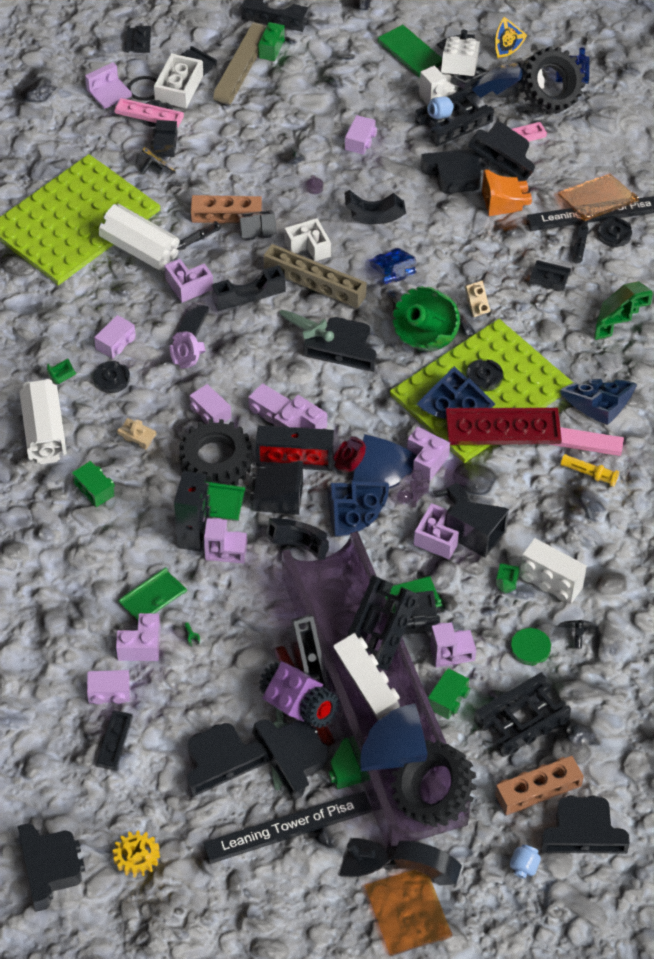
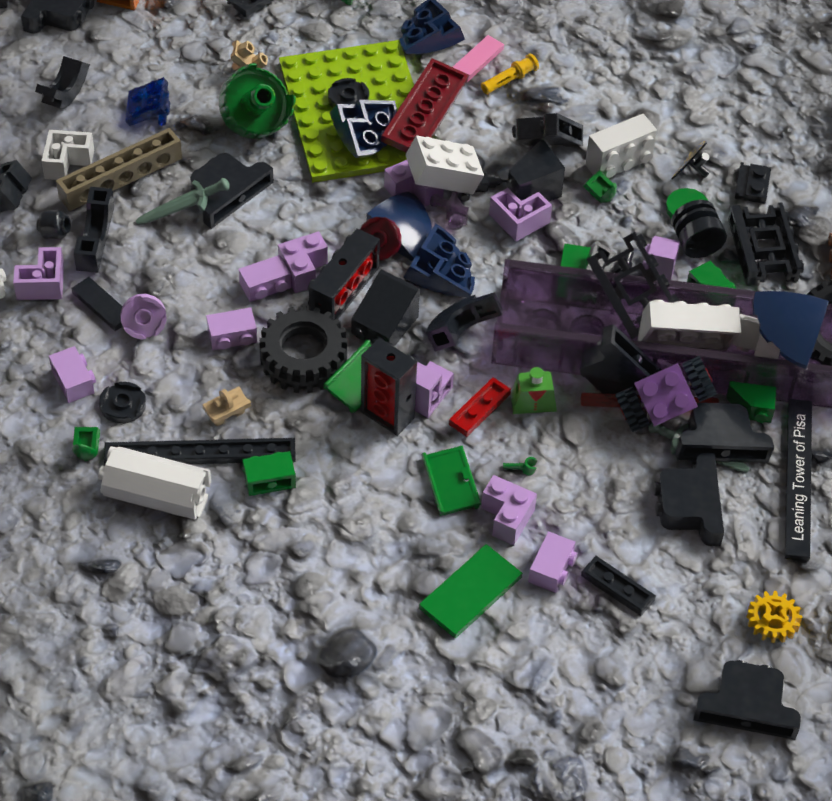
camera: 65 degrees left, 0 degrees up
none -> black head [36,210,71,239]
none -> black tile [104,438,296,466]
none -> white brick [406,136,484,194]
none -> green tile [419,544,523,639]
none -> red plate [449,377,511,437]
none -> bright green torso [510,367,557,414]
none -> black brick [512,113,583,147]
none -> black wheel [671,199,727,258]
none -> black plate [734,162,771,204]

